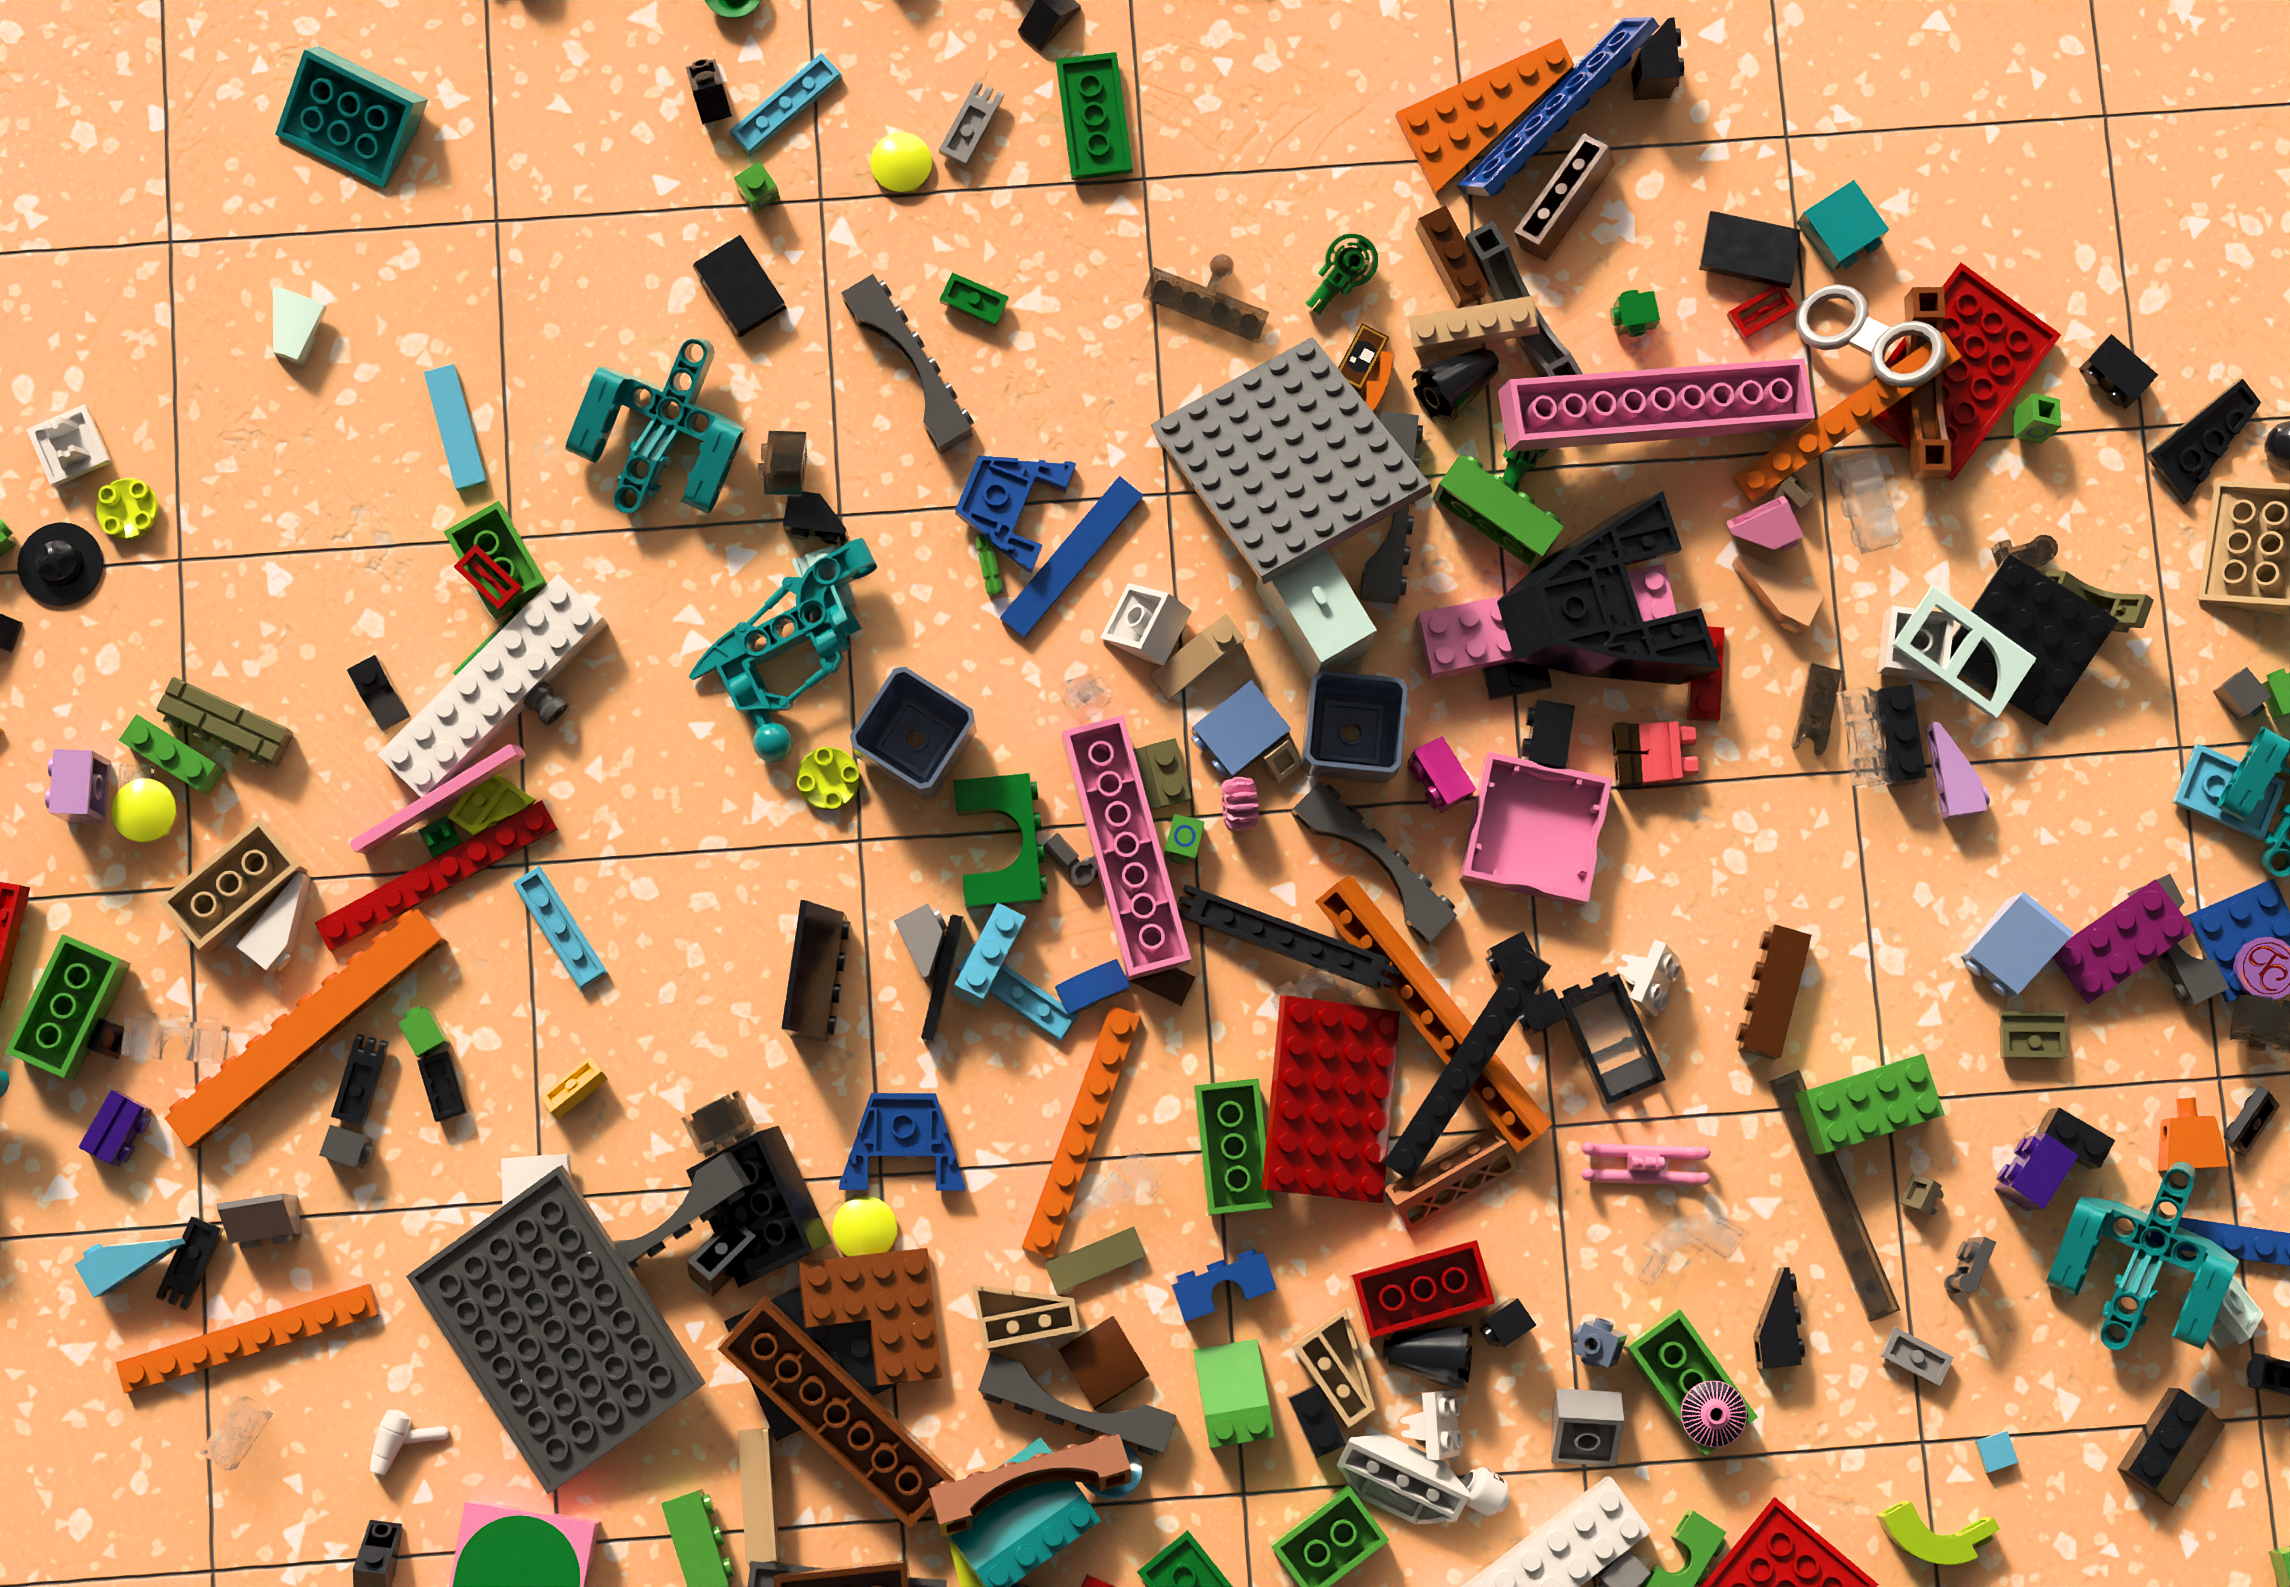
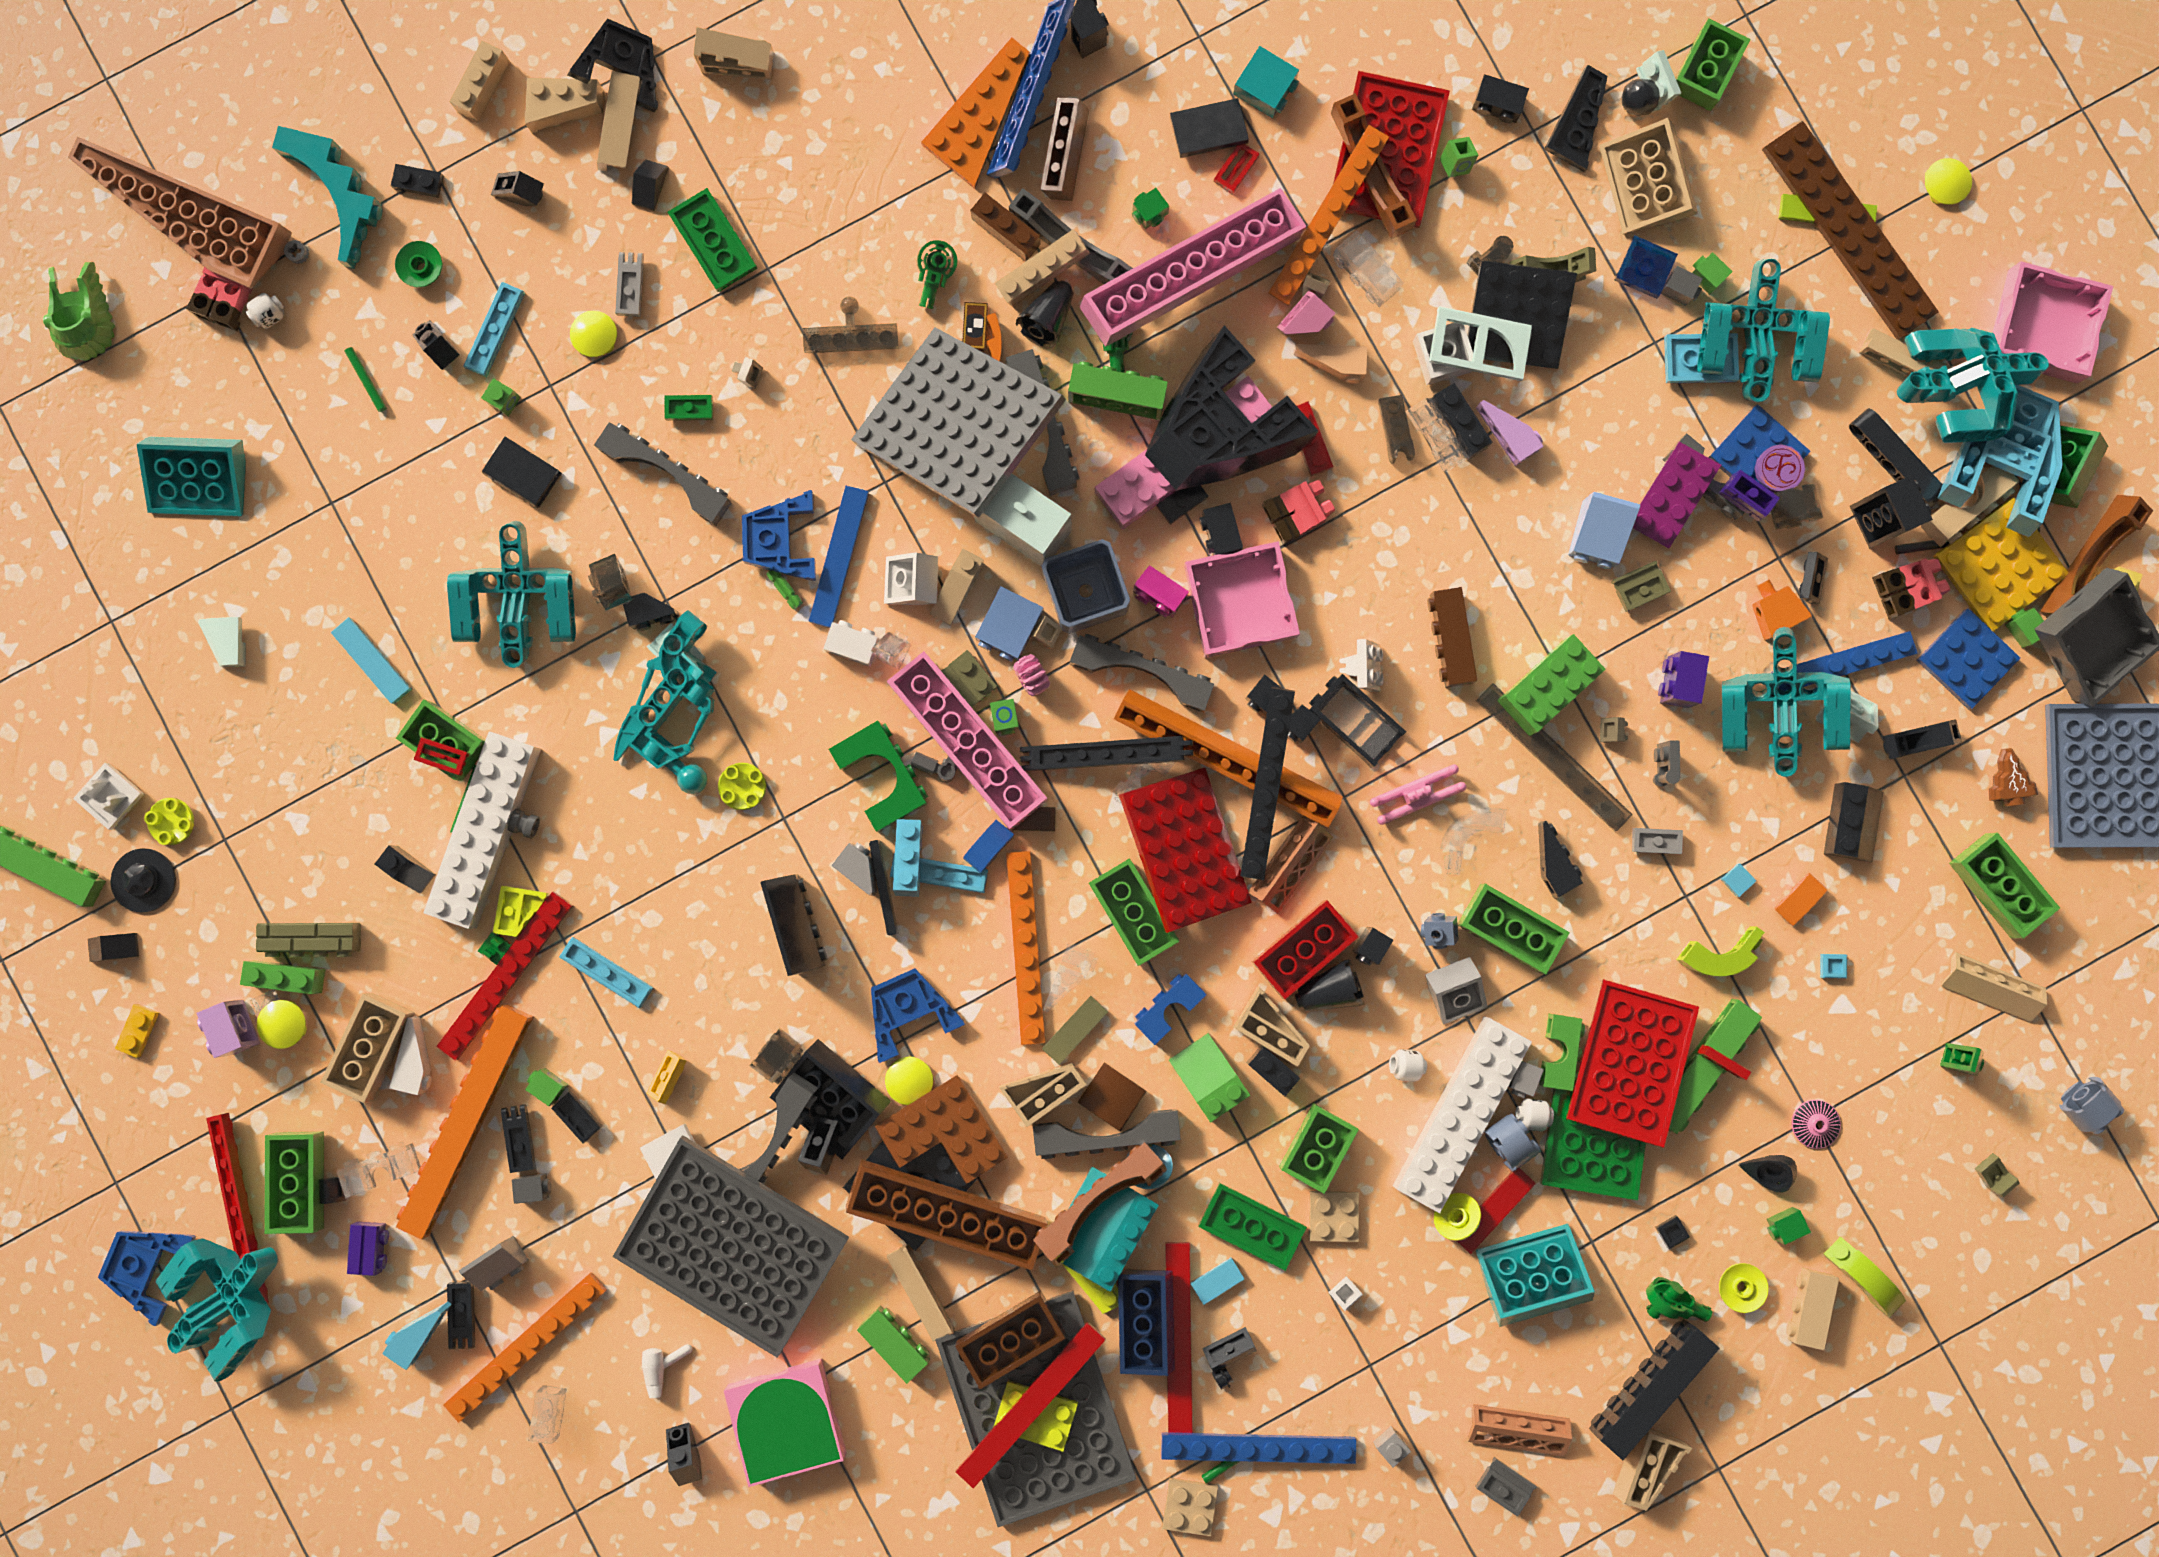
camera: 15 degrees left, 5 degrees up
bright pink tile [350,744,526,854] -> none
sand blue plate [850,666,977,800] -> none
white wedge [1337,1434,1470,1524] -> none
white plate [1400,1390,1463,1460] -> none
dish [1681,1381,1747,1447] -> none
bar [1796,284,1946,388] -> none
black brick [2035,1107,2116,1170] -> none
none -> green bar [344,347,387,412]
none -> dark tan tile [731,357,763,389]
none -> white brick [823,620,880,667]
none -> clear blue plate [1614,235,1678,299]
none -> dark purple brick [1719,469,1780,522]
none -> orange slope [1774,872,1828,926]

